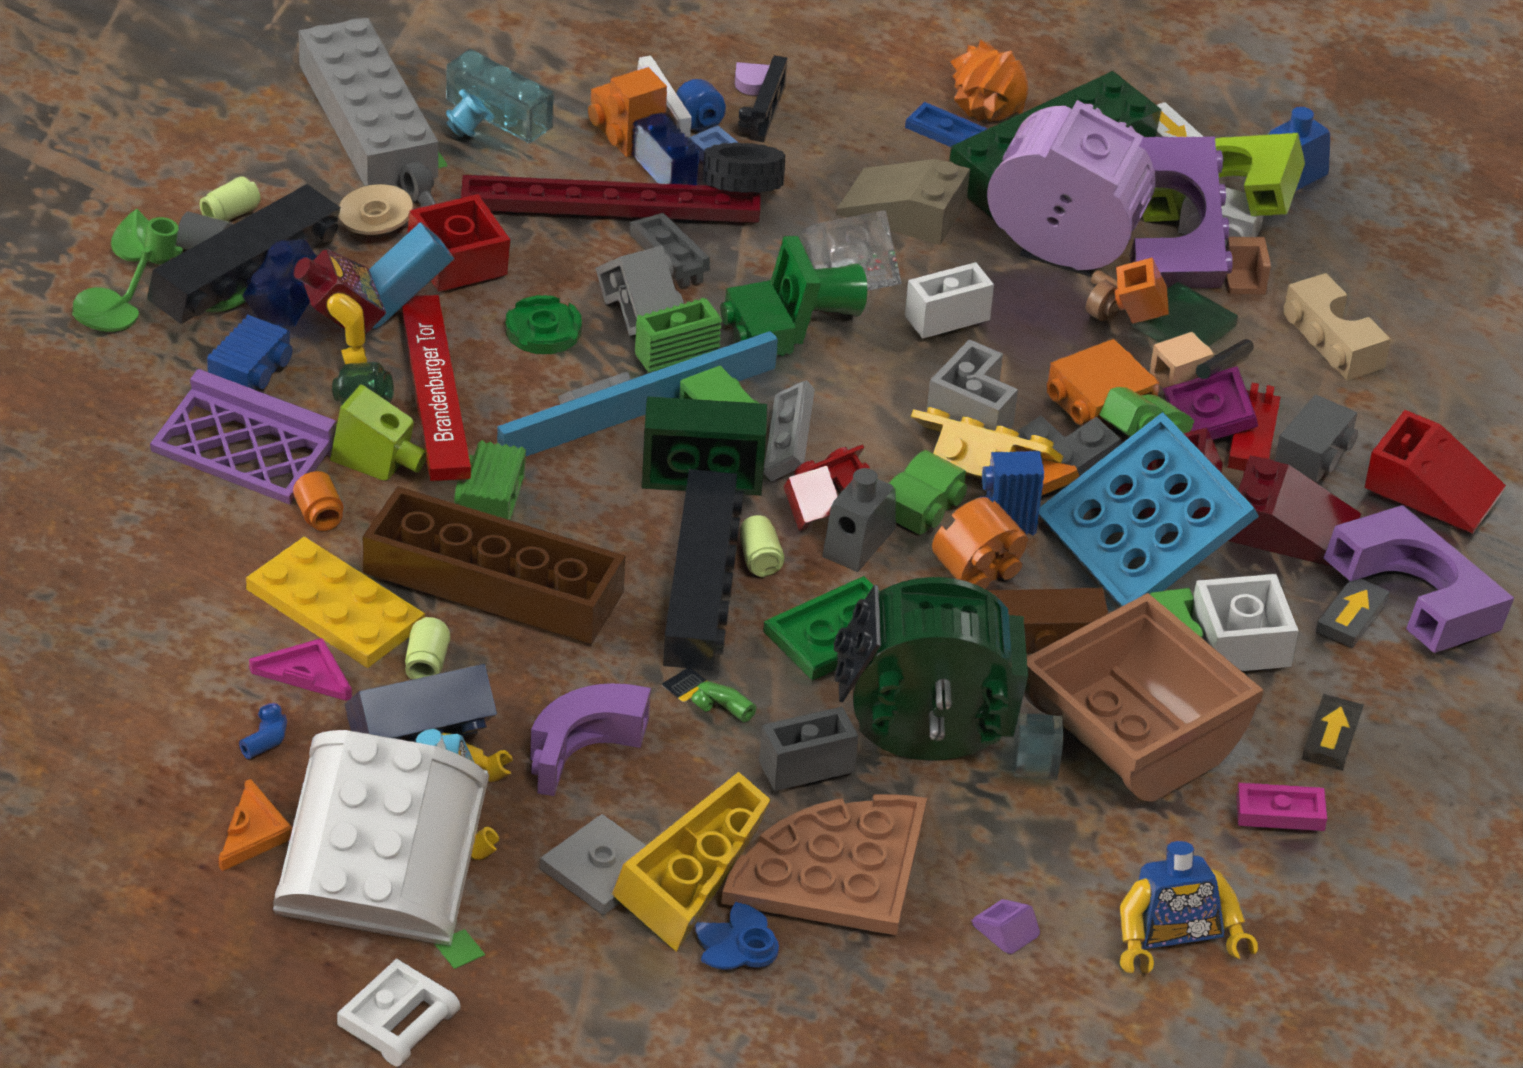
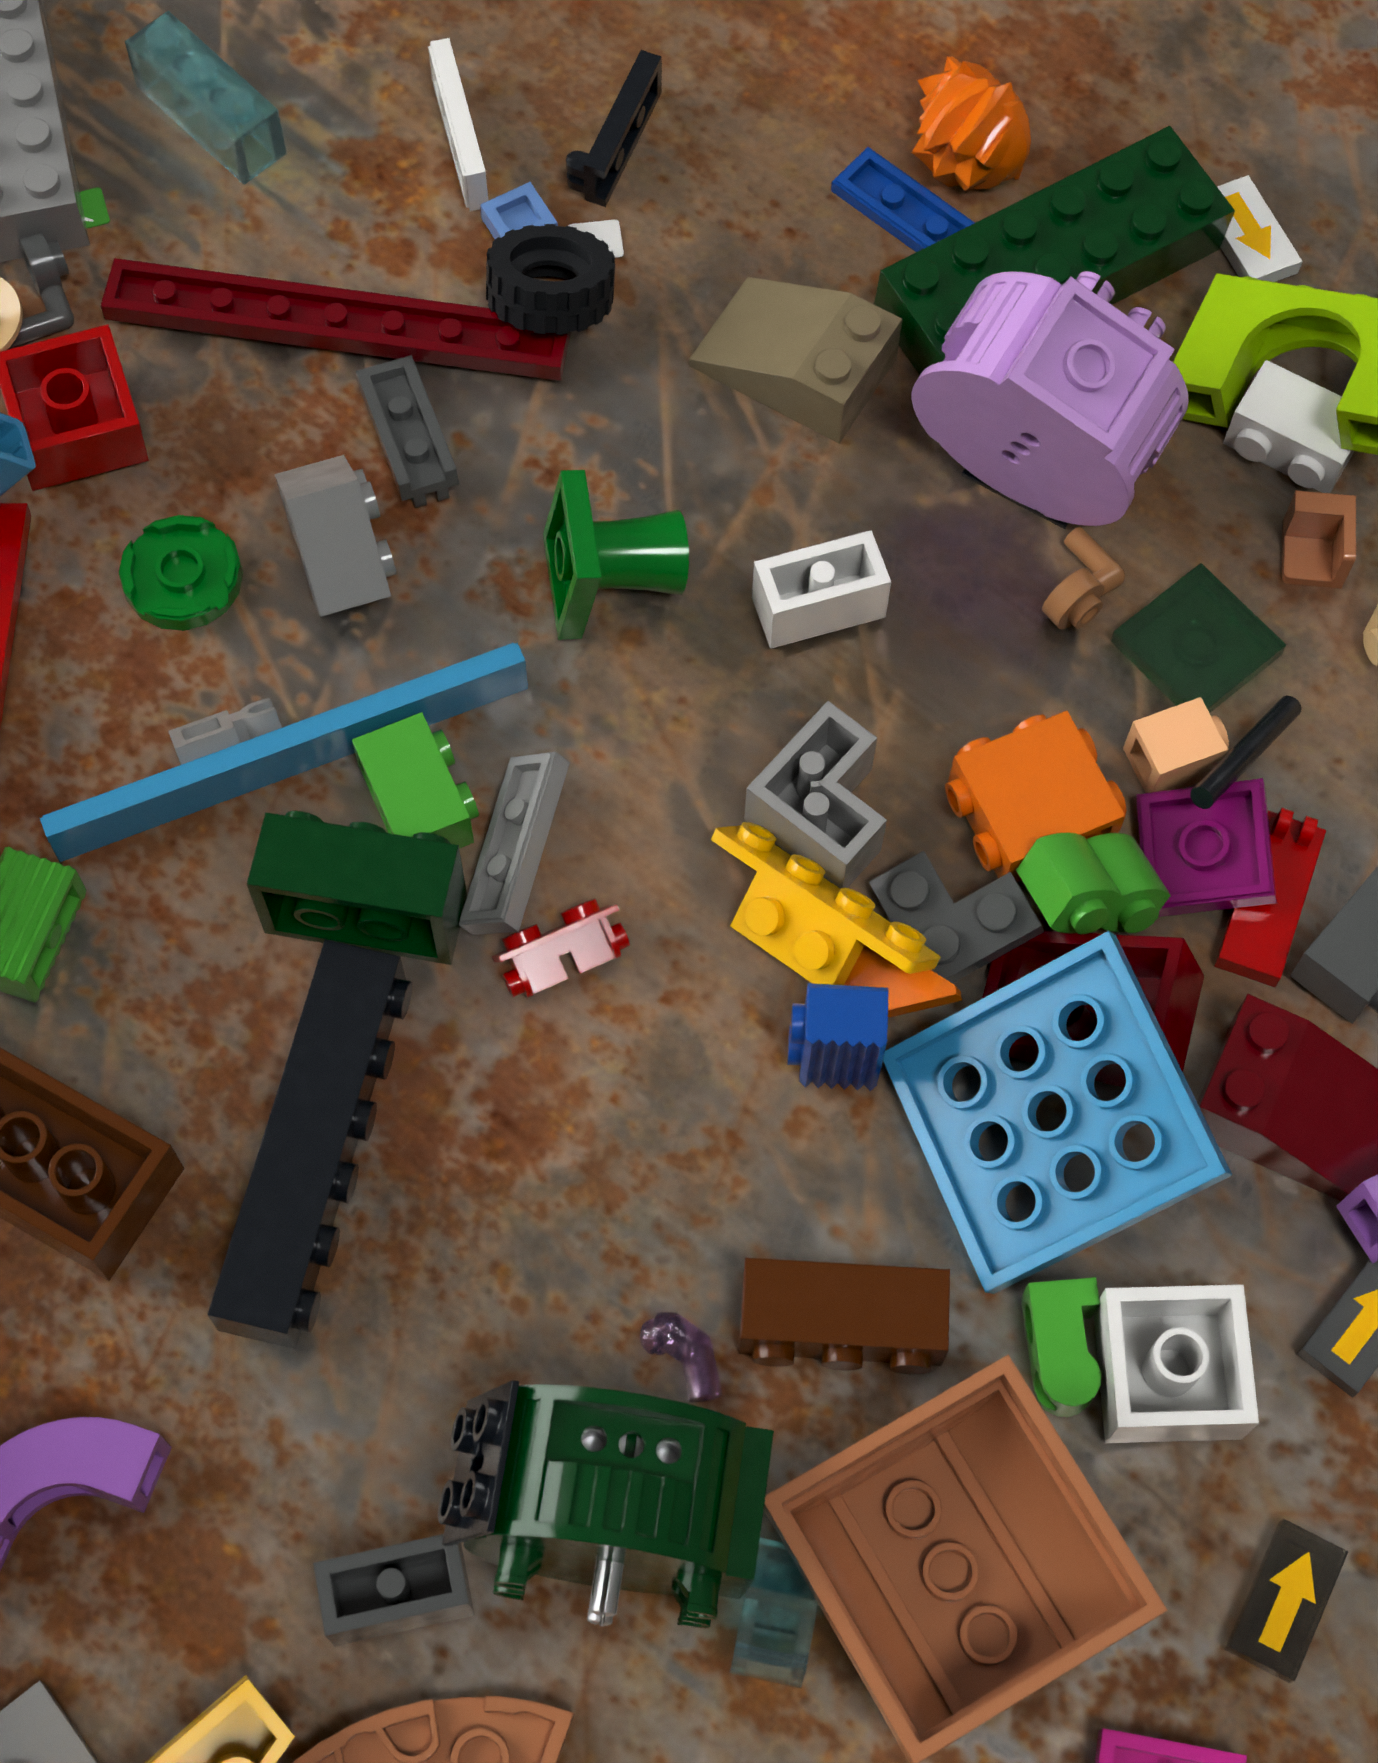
camera: 10 degrees right, 25 degrees up
medium azure brick [445,88,495,137] -> none
orange brick [588,67,667,157] -> none
clear blue brick [631,112,700,185] -> none
bright green brick [635,297,722,372] -> none
black sticker [662,667,707,702] -> none
blue head [676,79,726,132] -> none
bright green arm [691,681,757,722] -> none
green brick [720,280,795,357] -> none
lavender tile [735,62,770,96] -> none
yellowish green piece [740,515,784,577] -> none
green tile [763,576,880,681] -> none
panel [783,466,838,531] -> none
clear slope [802,210,902,291] -> none
dark grey torso [822,468,896,572] -> none
bright green brick [889,450,967,535] -> none
orange brick [932,497,1028,589] -> none
orange brick [1115,257,1169,324] -> none
medium lavender arch [1129,136,1232,288] -> none

